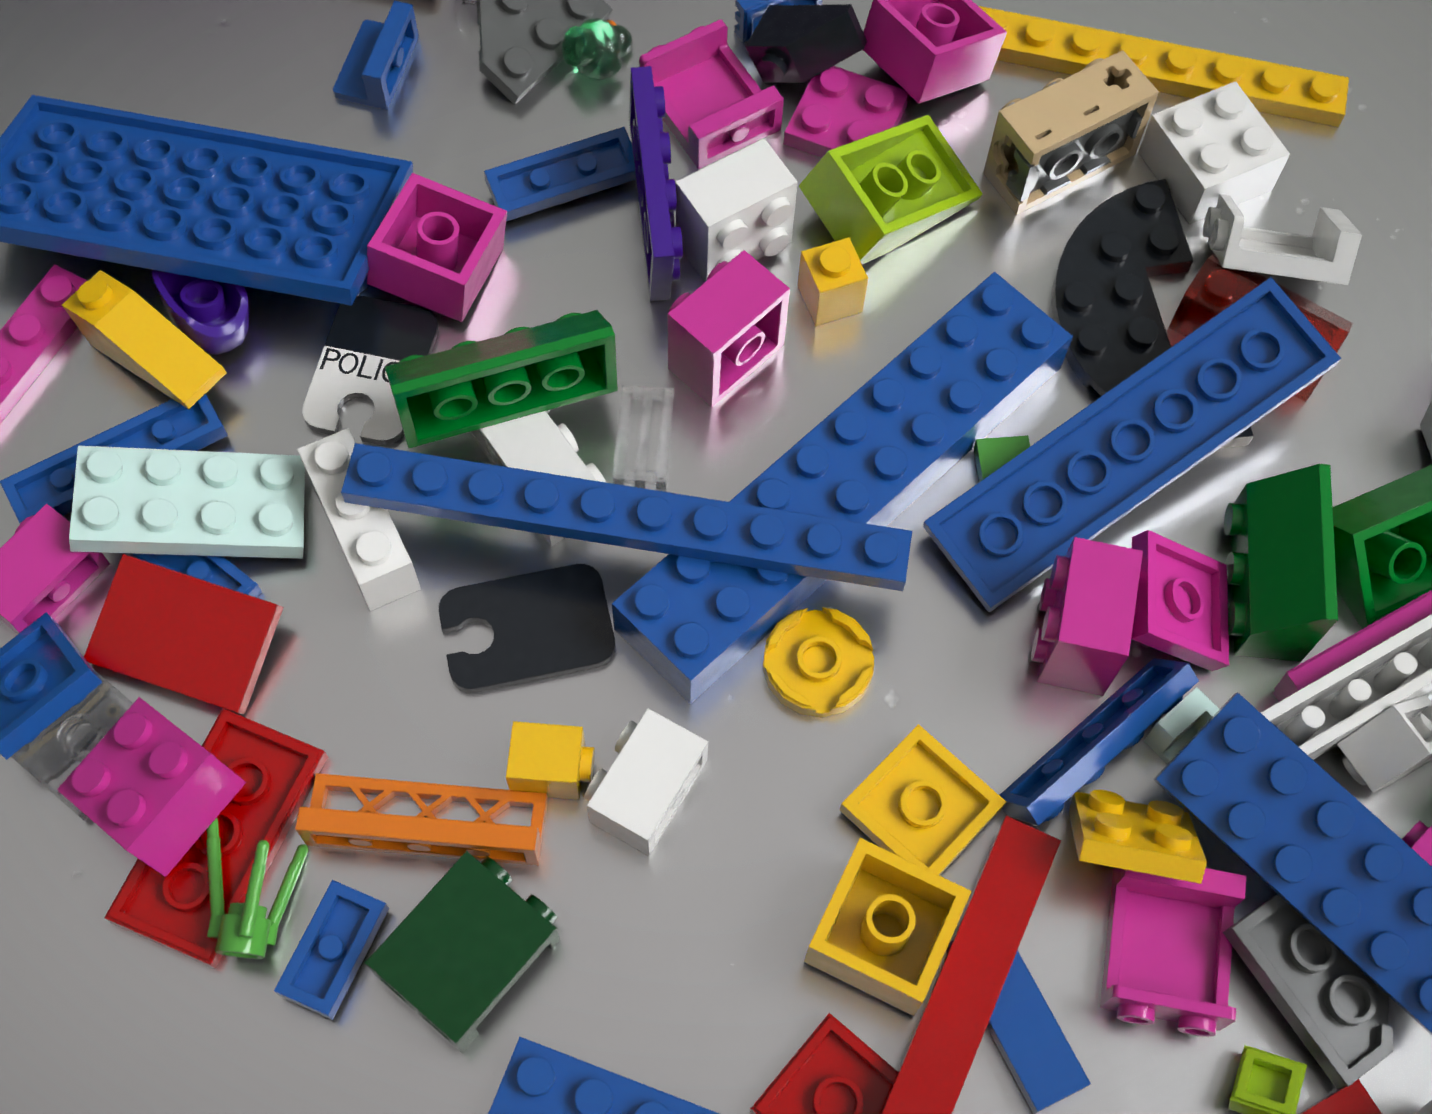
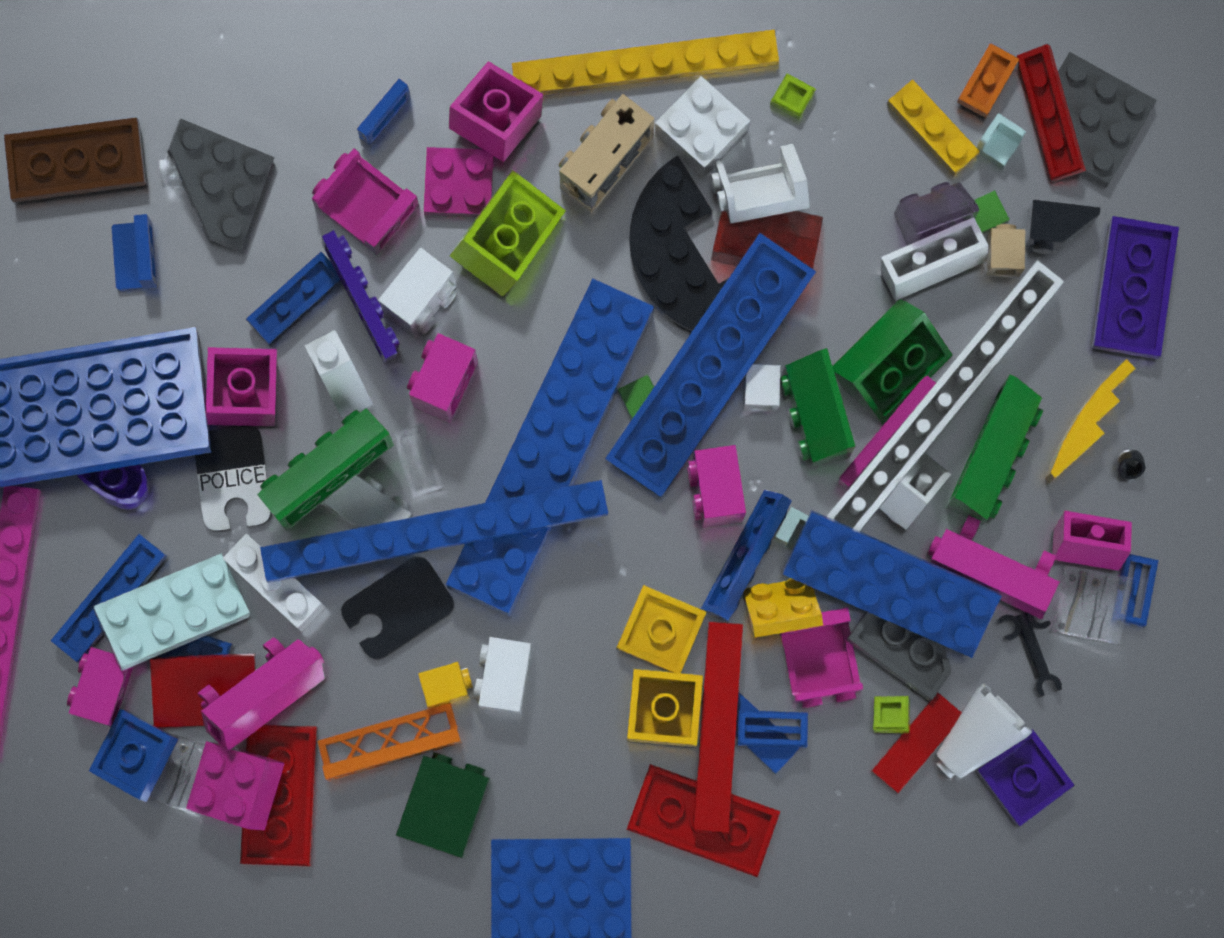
camera: 20 degrees left, 15 degrees up
yellow slope [62,270,227,409] -> none
bright green plant [206,818,309,959] -> none
blue plate [274,879,389,1020] -> none
clear green animal [562,18,633,81] -> none
black slope [745,4,867,83] -> none
yellow tile [763,607,874,718] -> none
yellow brick [797,237,869,326] -> none
dark pink plate [1131,530,1229,671] -> none
none -> dark pink brick [198,637,325,751]
none -> white slope [305,330,374,419]
none -> blue tile [737,710,808,748]
none -> white panel [743,364,780,412]
none -> lime tile [770,73,816,120]

